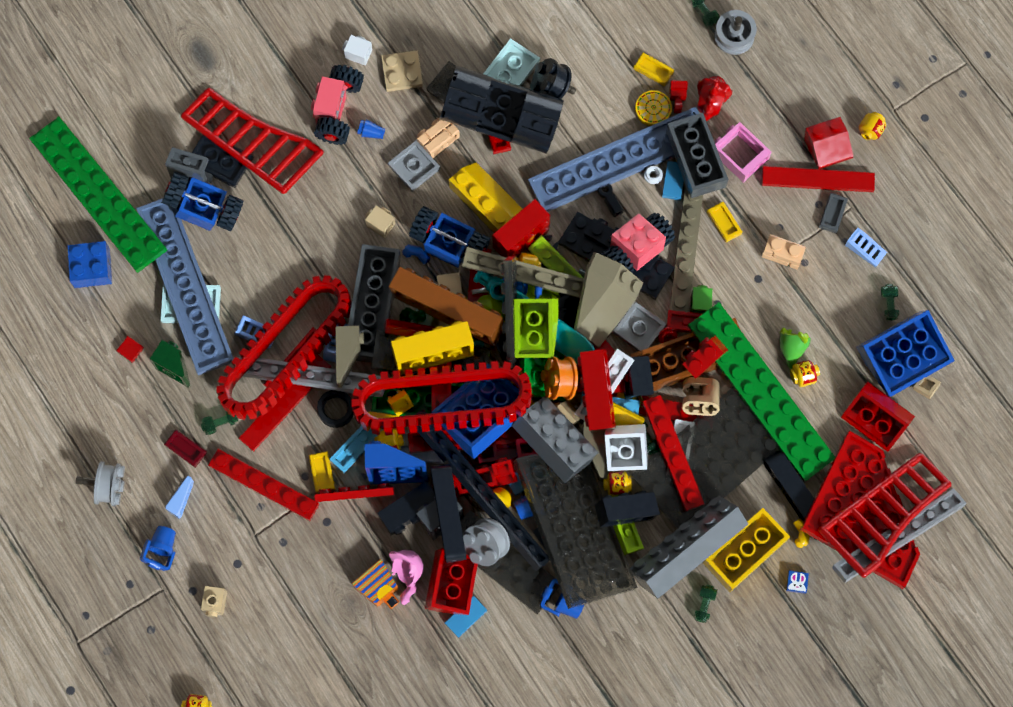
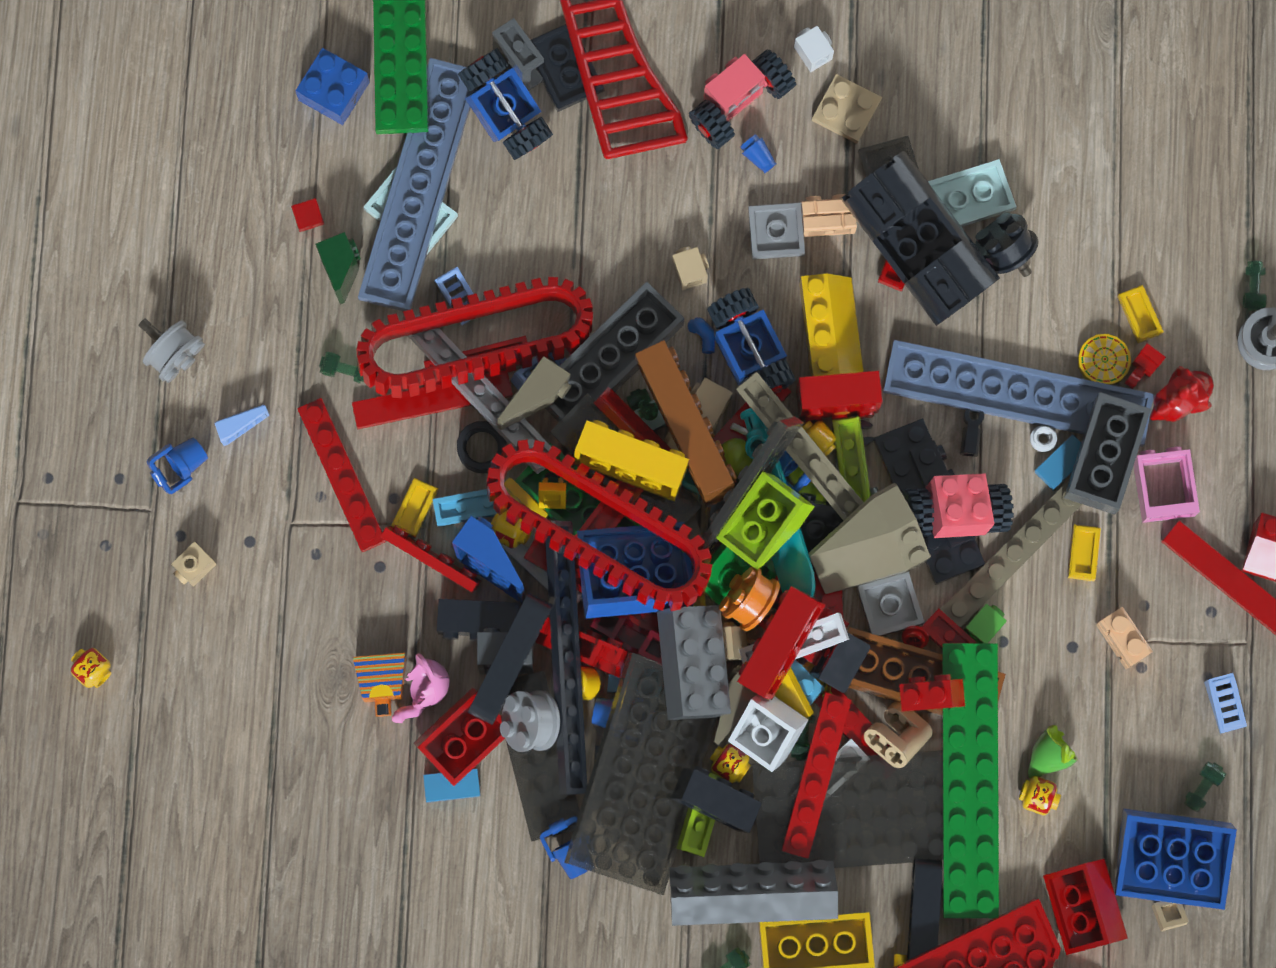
camera: 35 degrees right, 5 degrees up
dark red tile [164,430,207,468] -> none
dark grey tile [819,193,848,234] -> none

